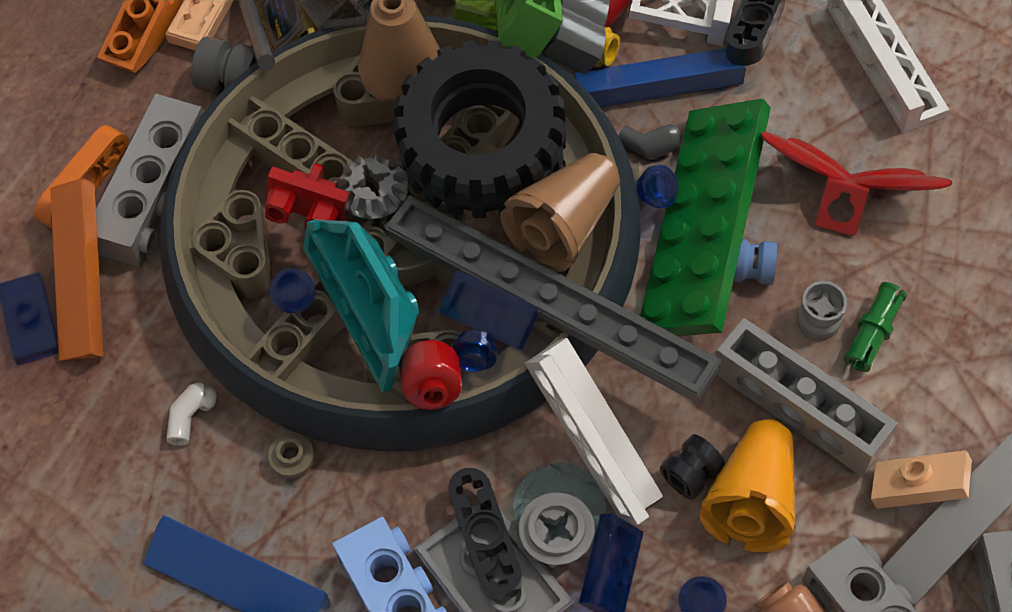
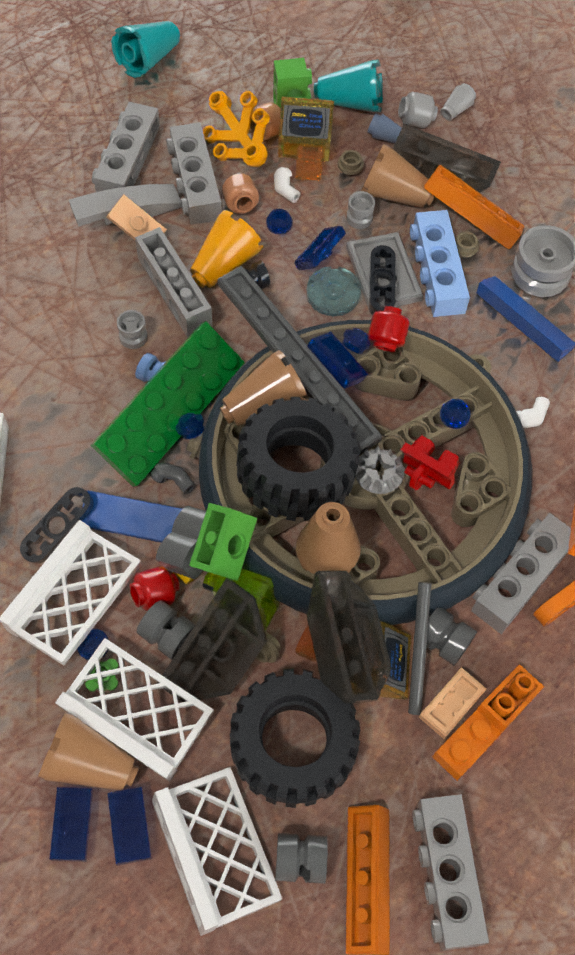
camera: 165 degrees left, 0 degrees up
teal wedge [303,219,419,393] -> none
light grey gear [519,492,595,568] -> none
white fence [524,338,663,525] -> none
red piece [761,131,952,236] -> none
green pin [843,282,907,372] -> none

